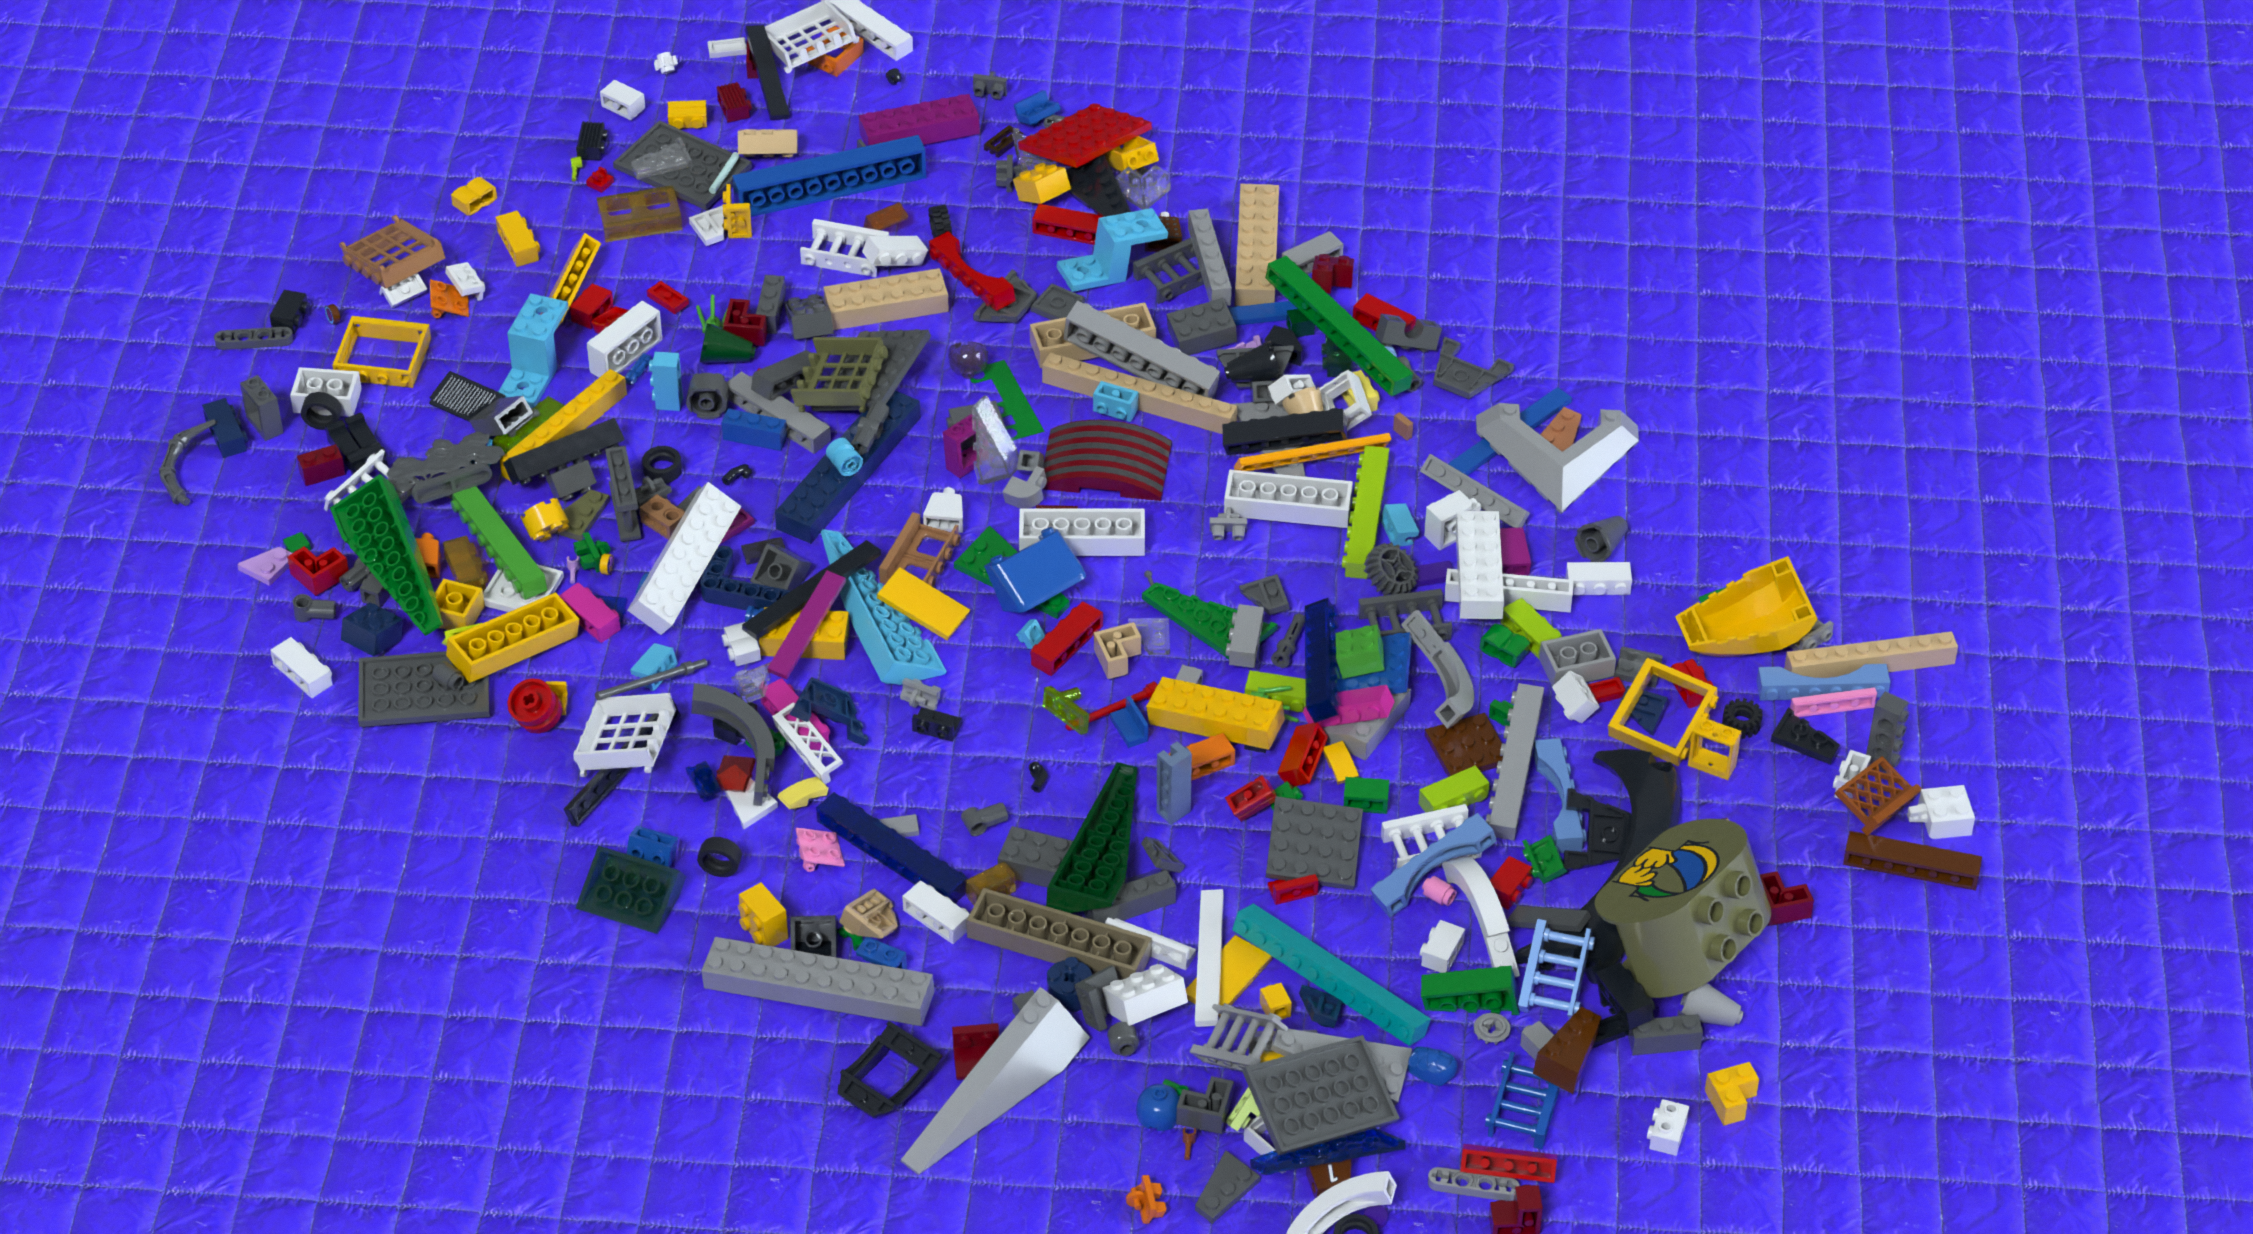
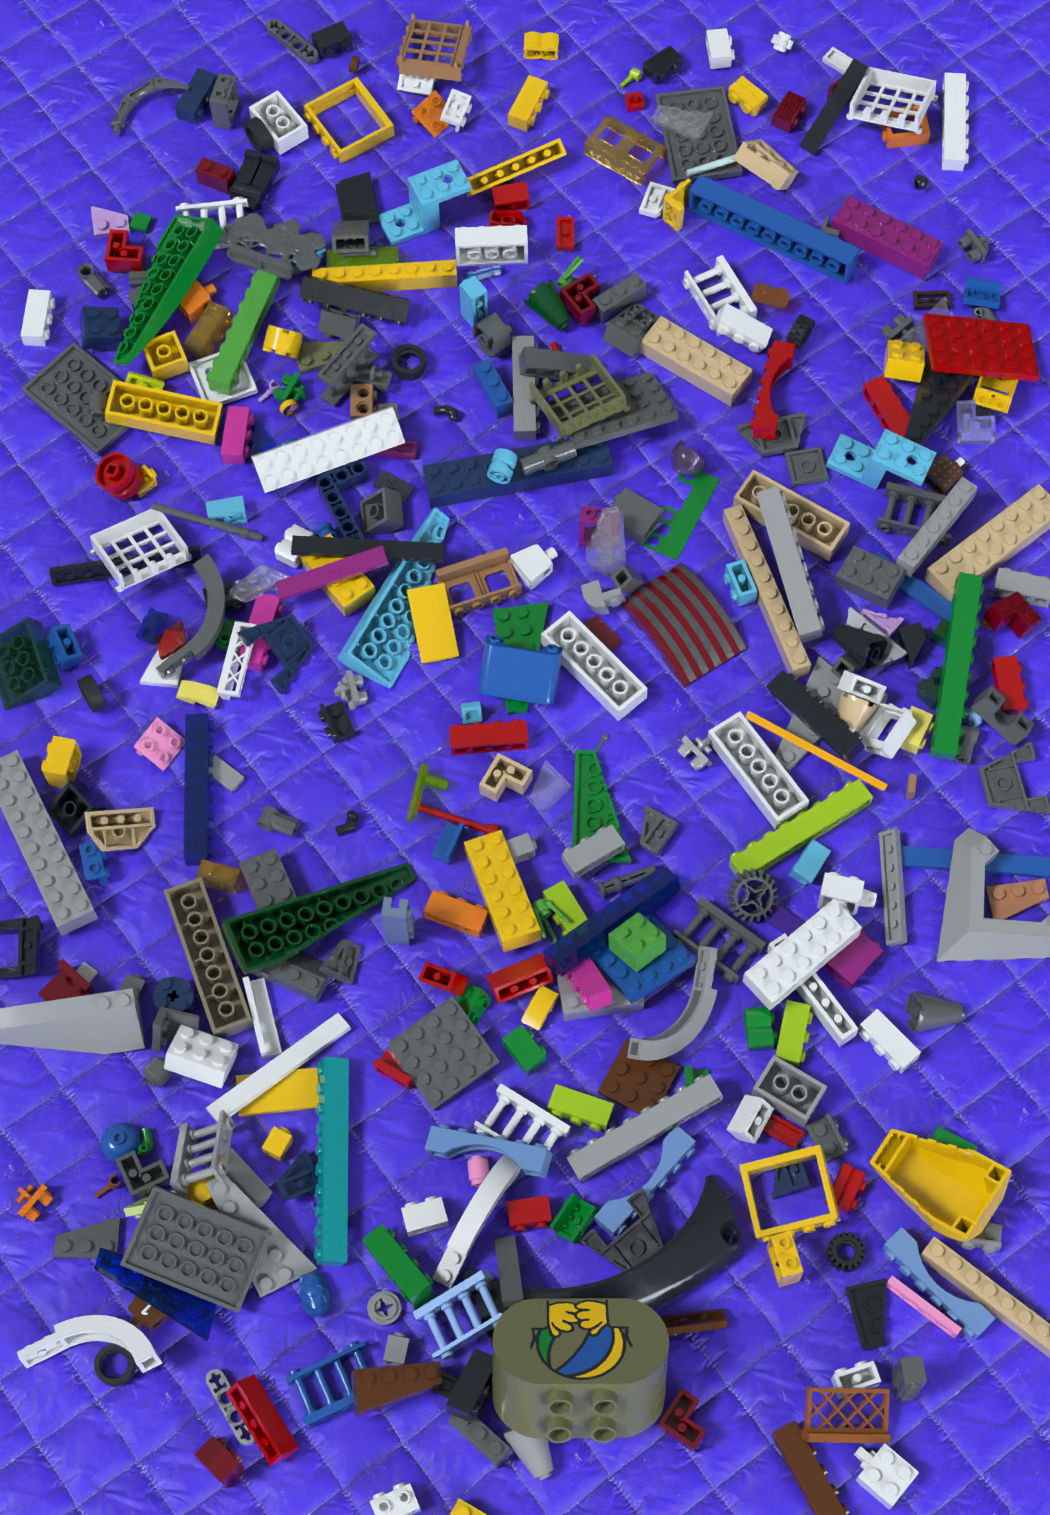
camera: 50 degrees right, 20 degrees up
white brick [902,880,970,944] -> none

